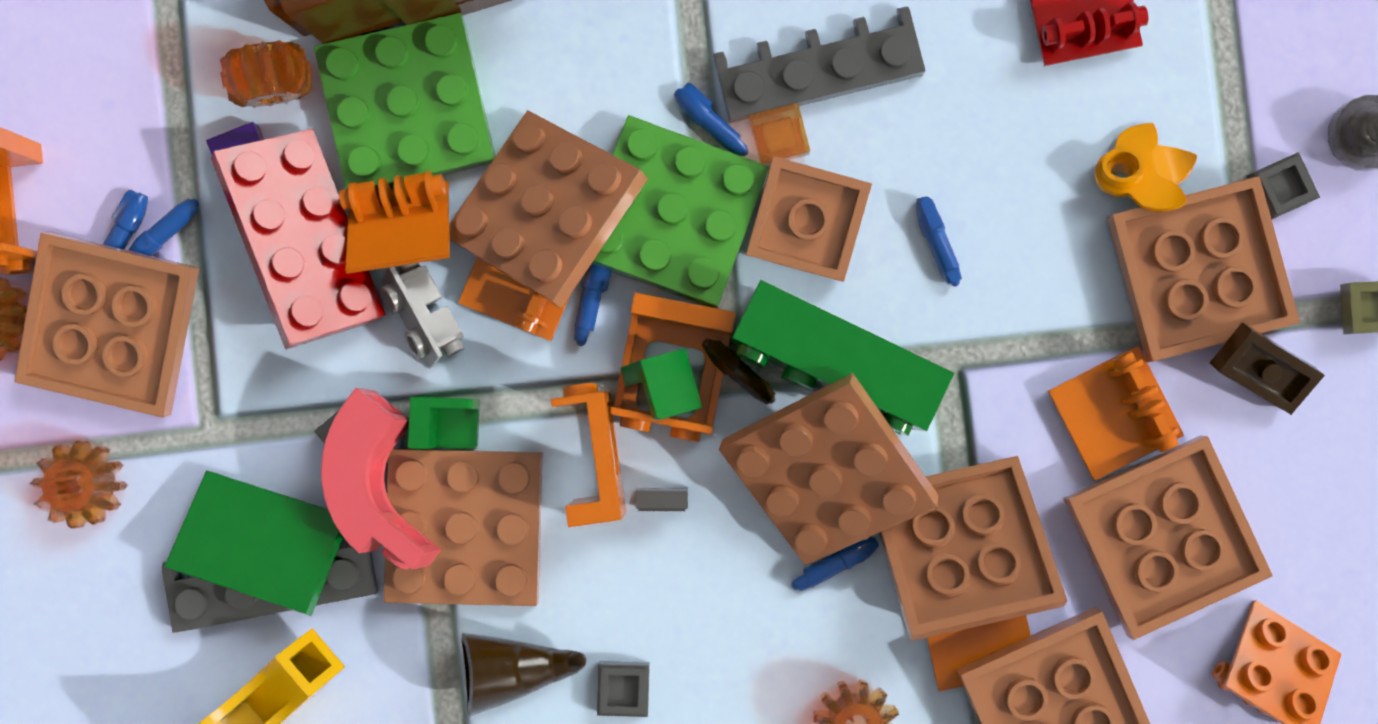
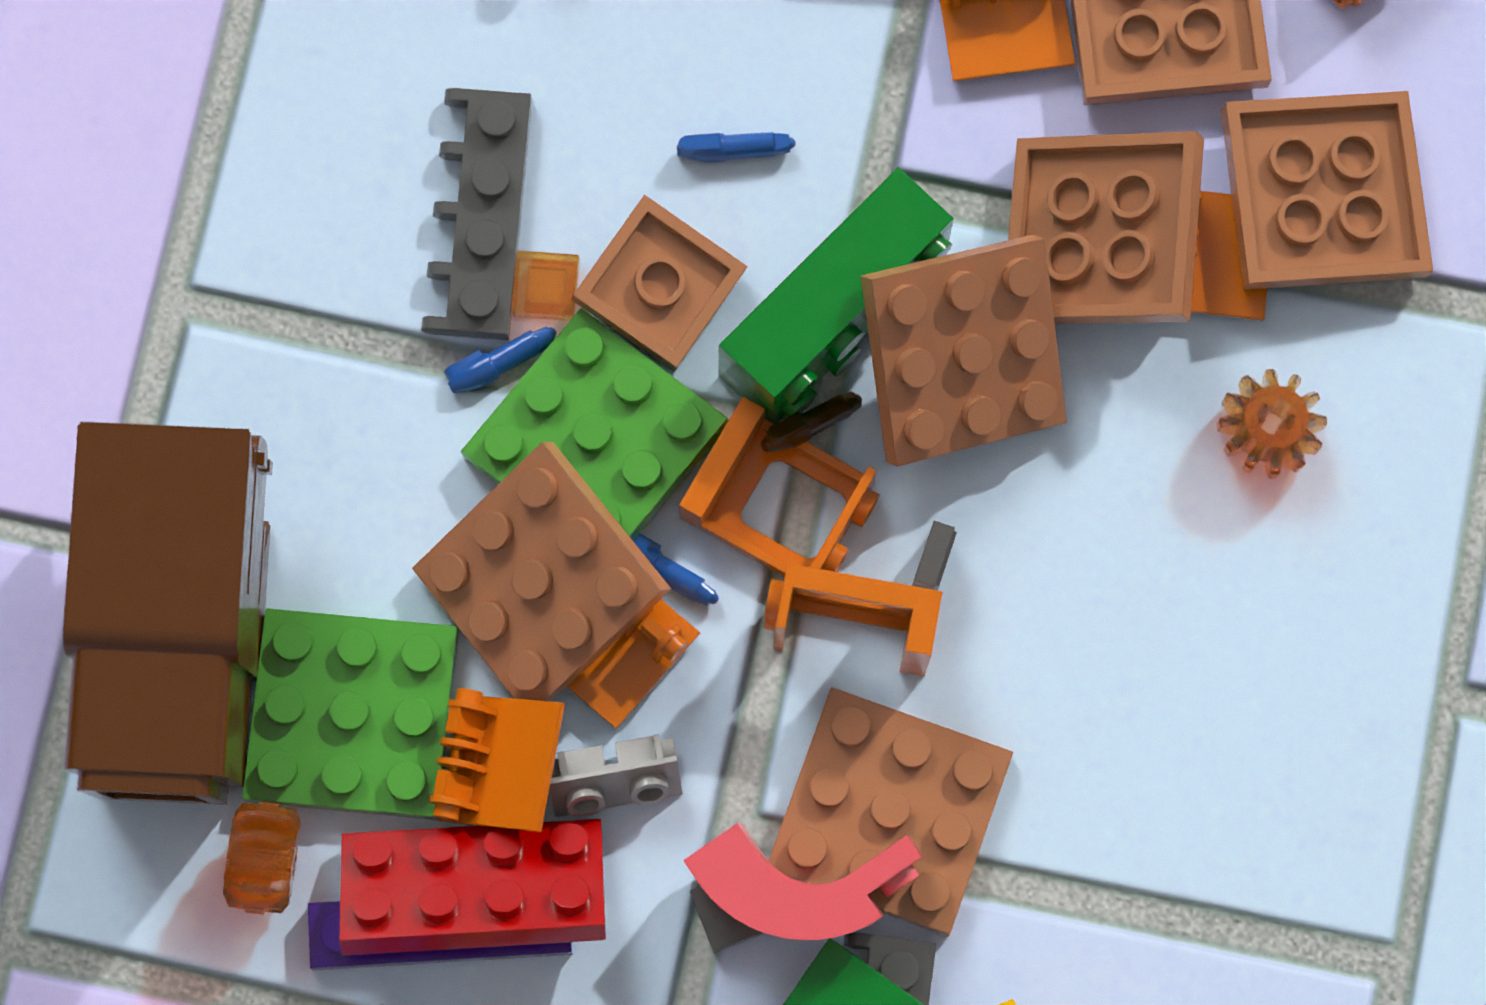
camera: 70 degrees left, 10 degrees down
green panel [408,396,480,449] -> none
dark brown hat [461,633,587,717] -> none
dark grey tile [597,661,650,717] -> none
green panel [620,348,703,421] -> none
blue piece [791,536,879,591] -> none

